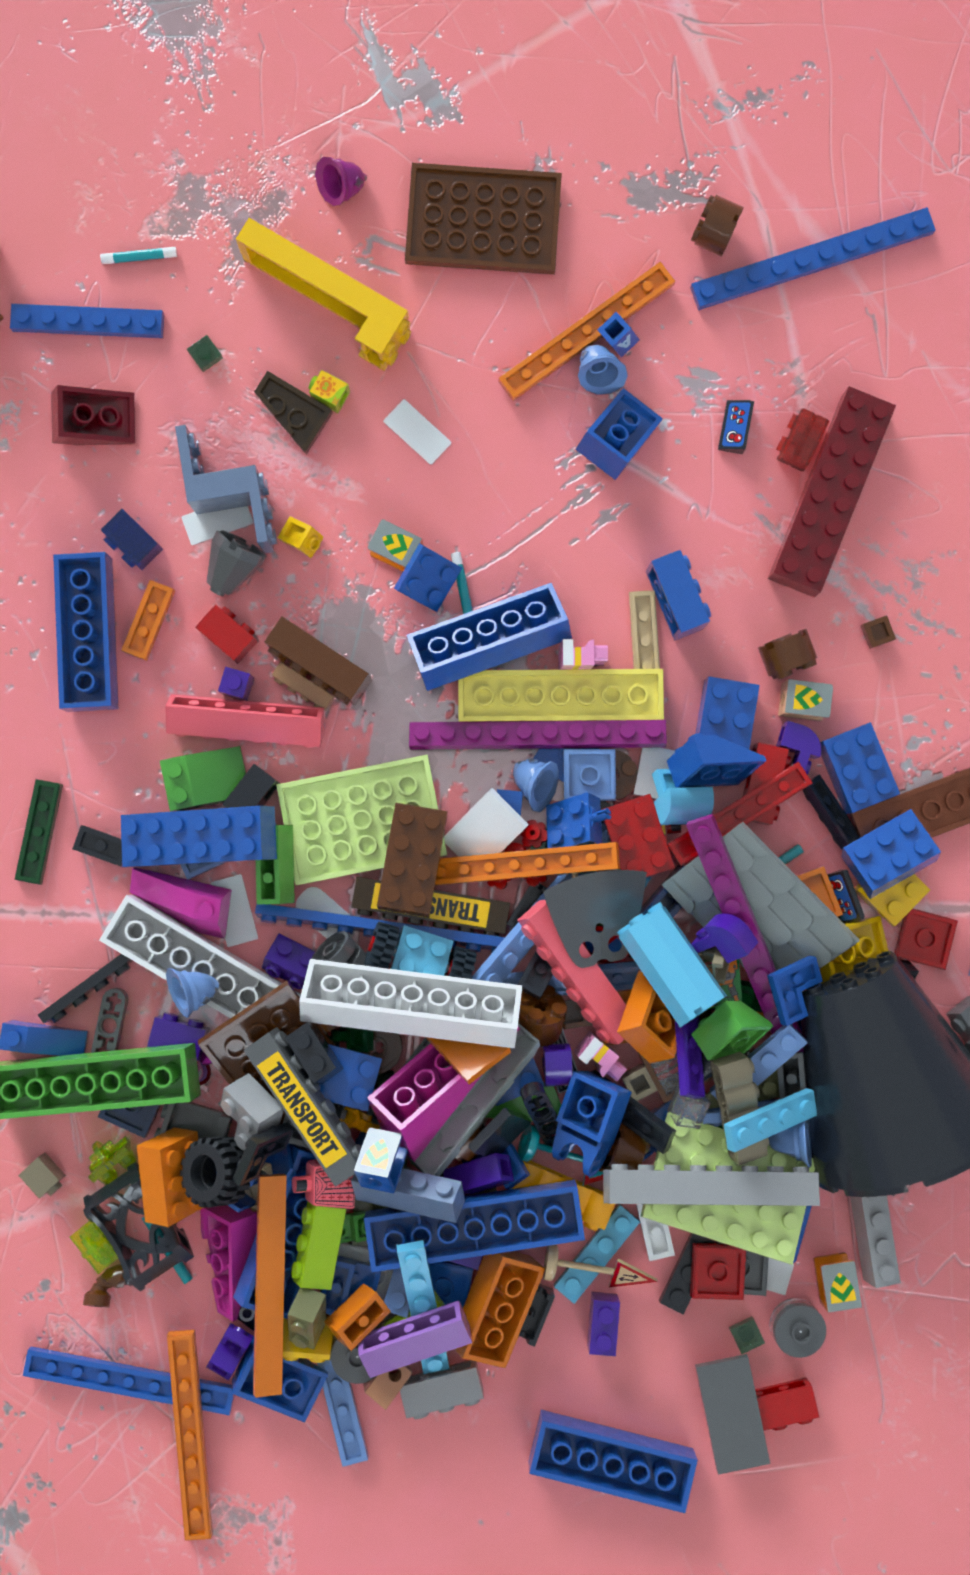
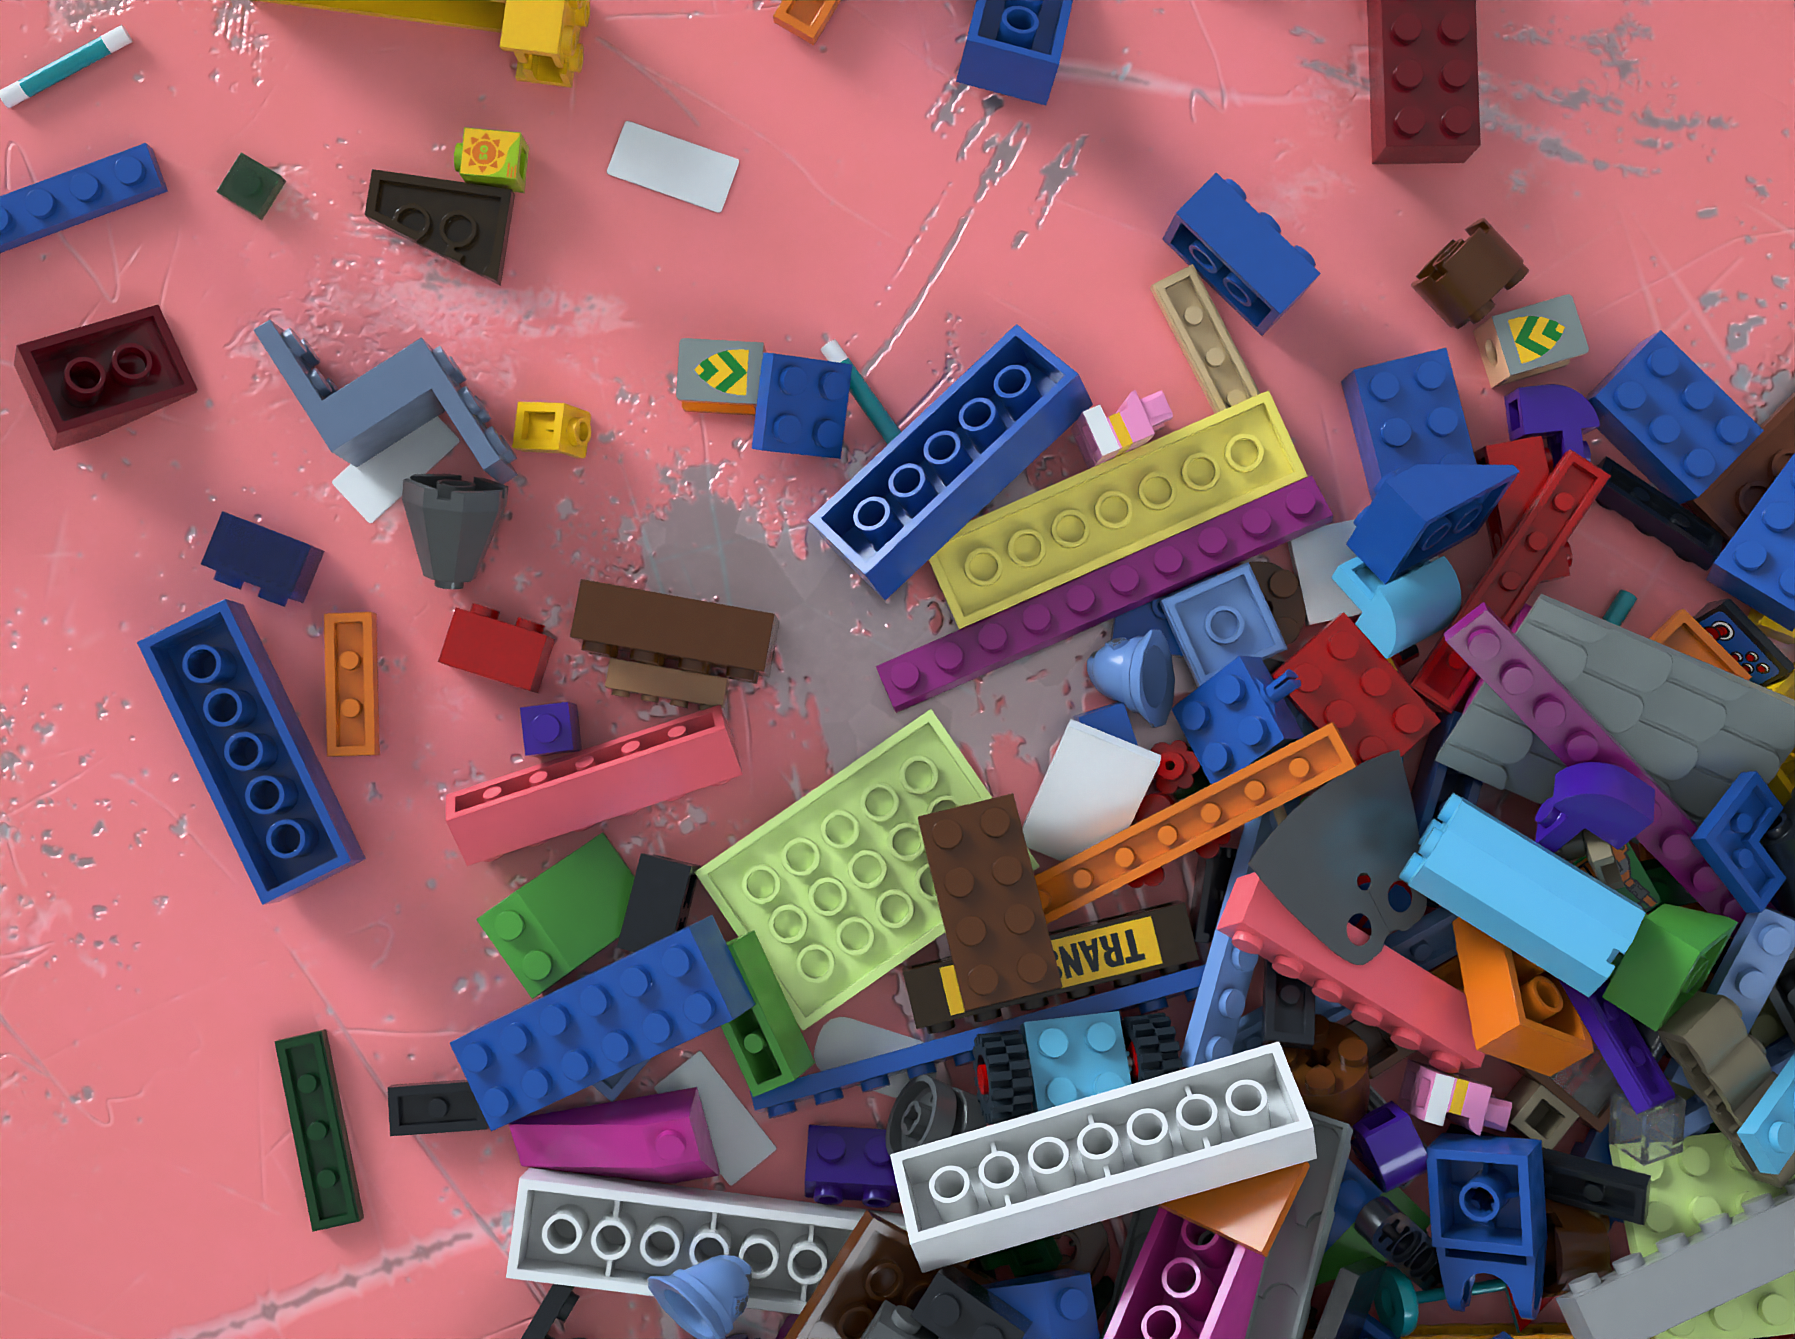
camera: 25 degrees left, 0 degrees up
reddish brown plate [861,615,896,649] -> none

